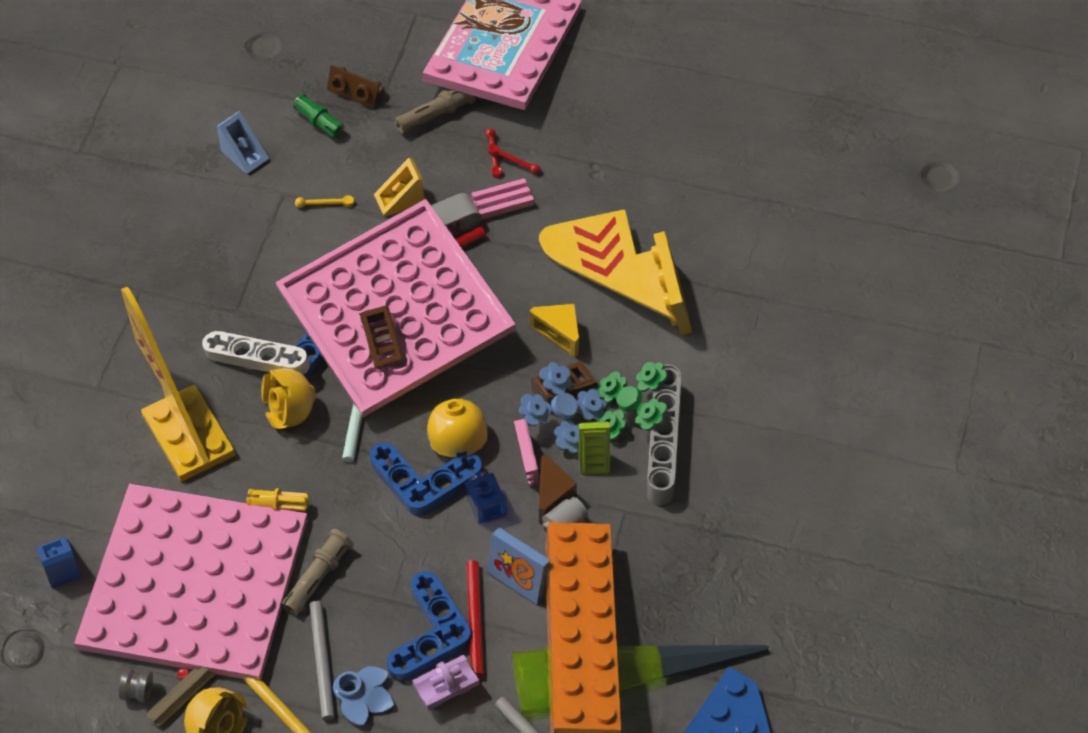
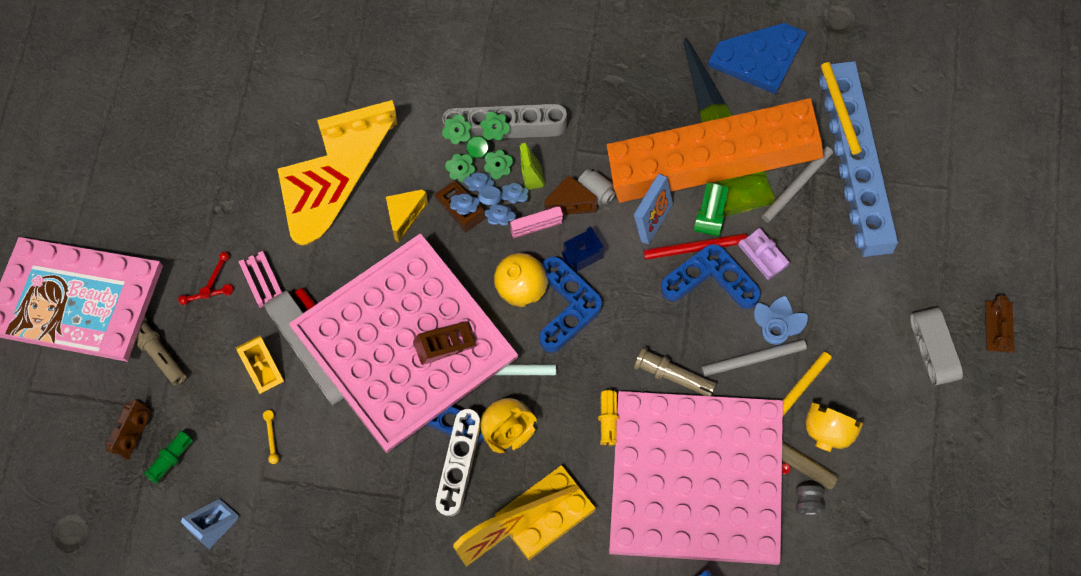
camera: 95 degrees left, 10 degrees up
none -> green piece [694,182,729,237]

